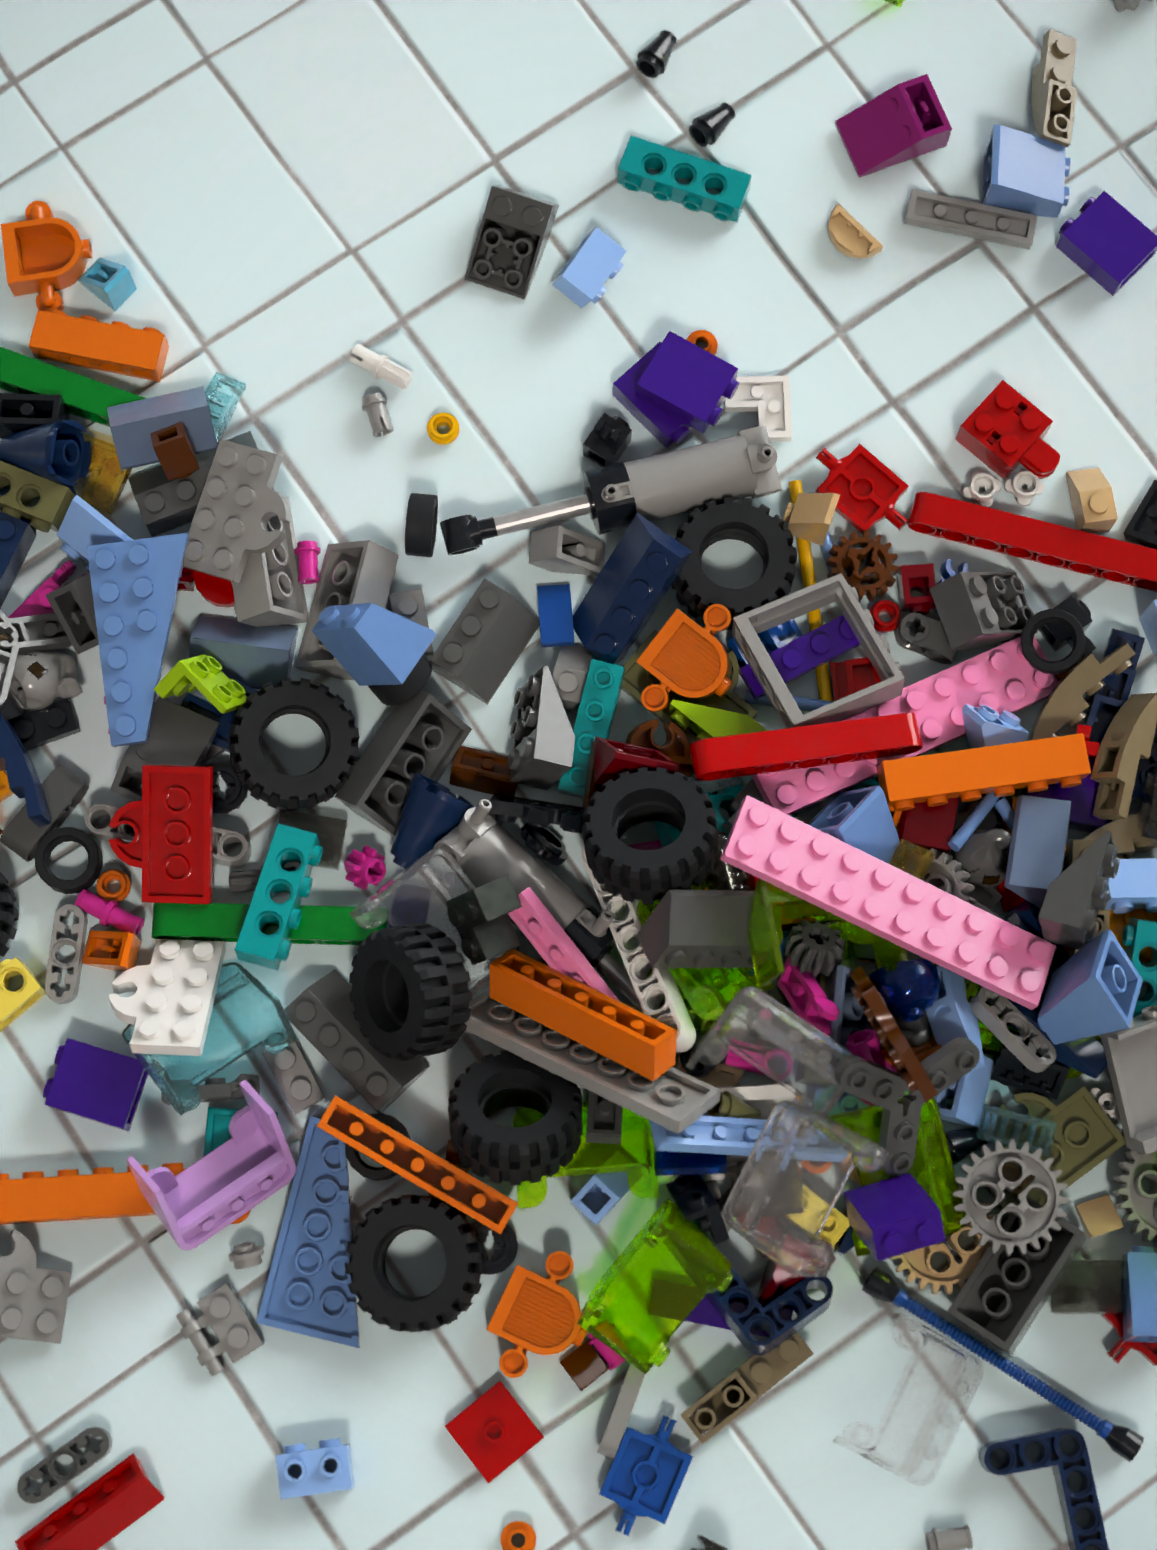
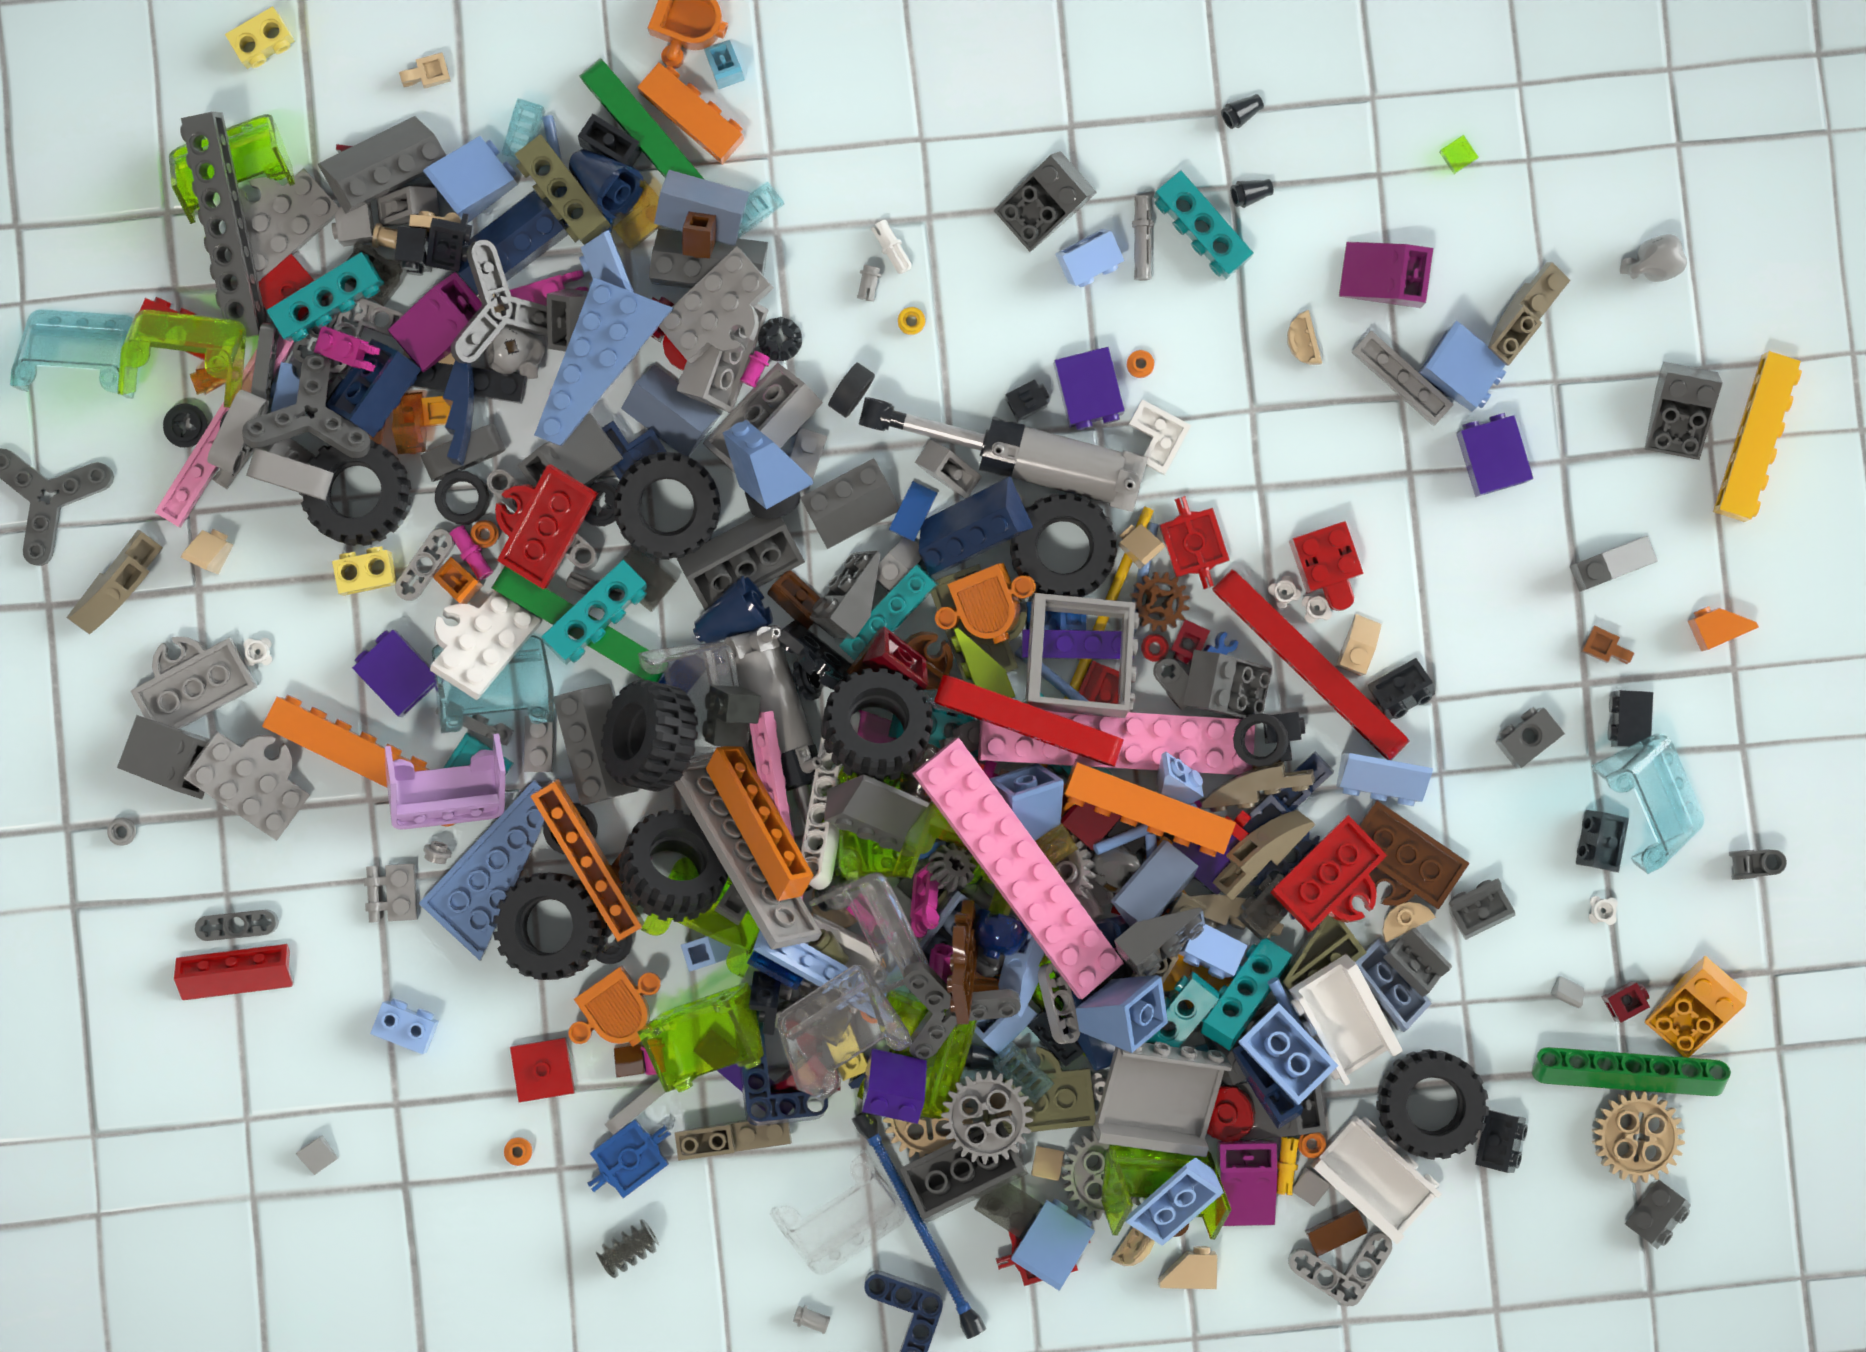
camera: 25 degrees right, 10 degrees up
lime bracket [153,654,247,714] -> none
dark pink gear [344,845,386,890] -> none
dark purple brick [636,331,740,434] -> none
none -> black gear [758,317,802,361]
none -> light grey pin [1132,195,1154,281]

